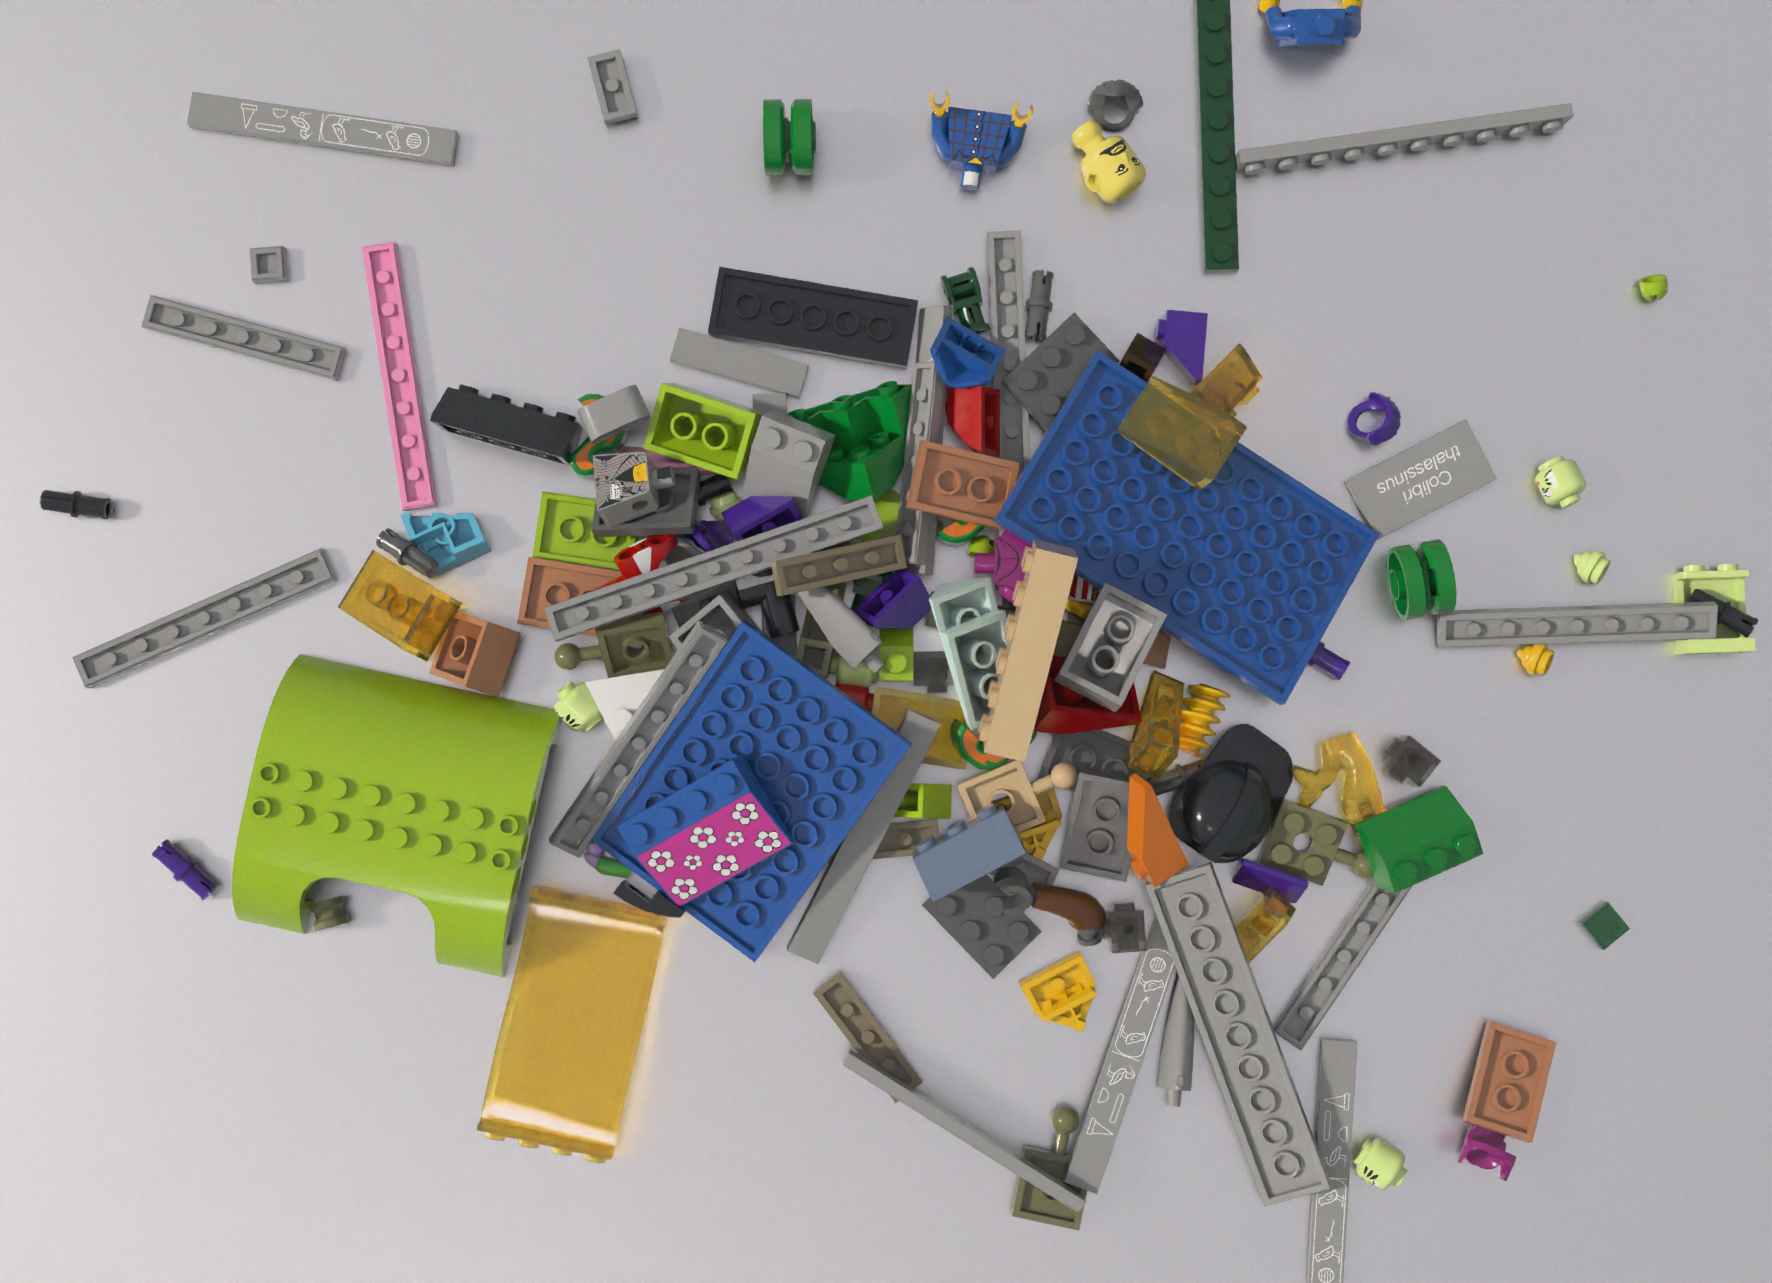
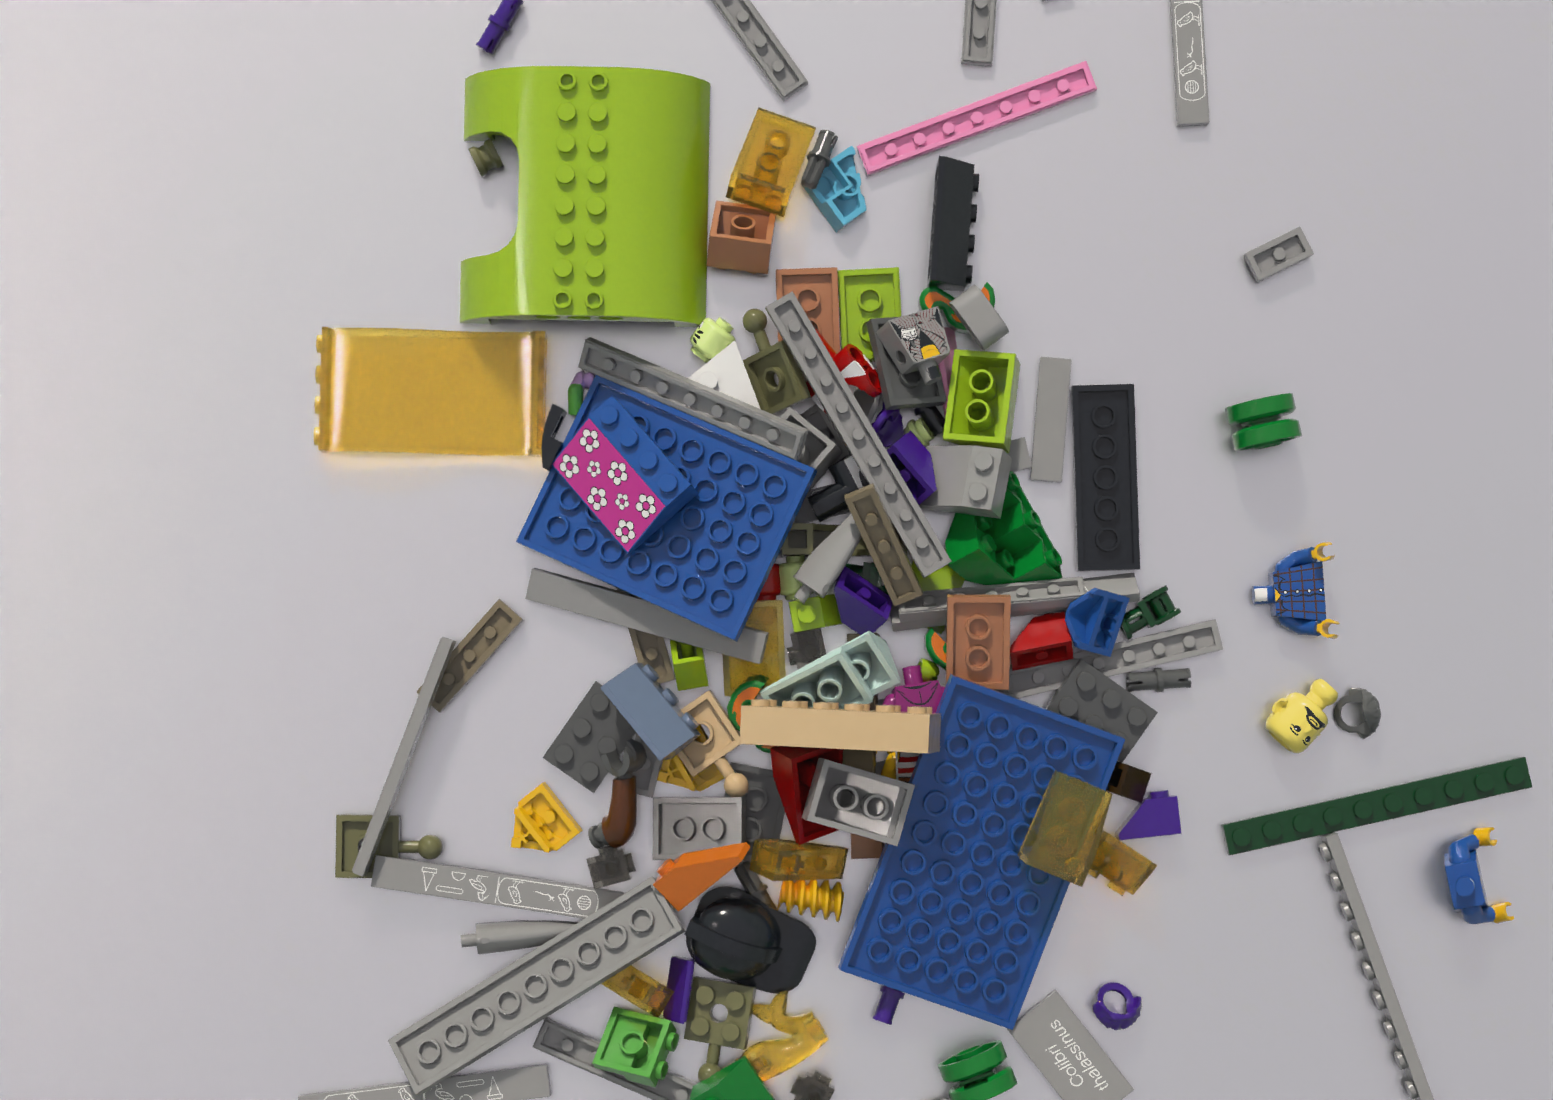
camera: 80 degrees right, 0 degrees up
none -> bright green plate [592,1007,679,1088]

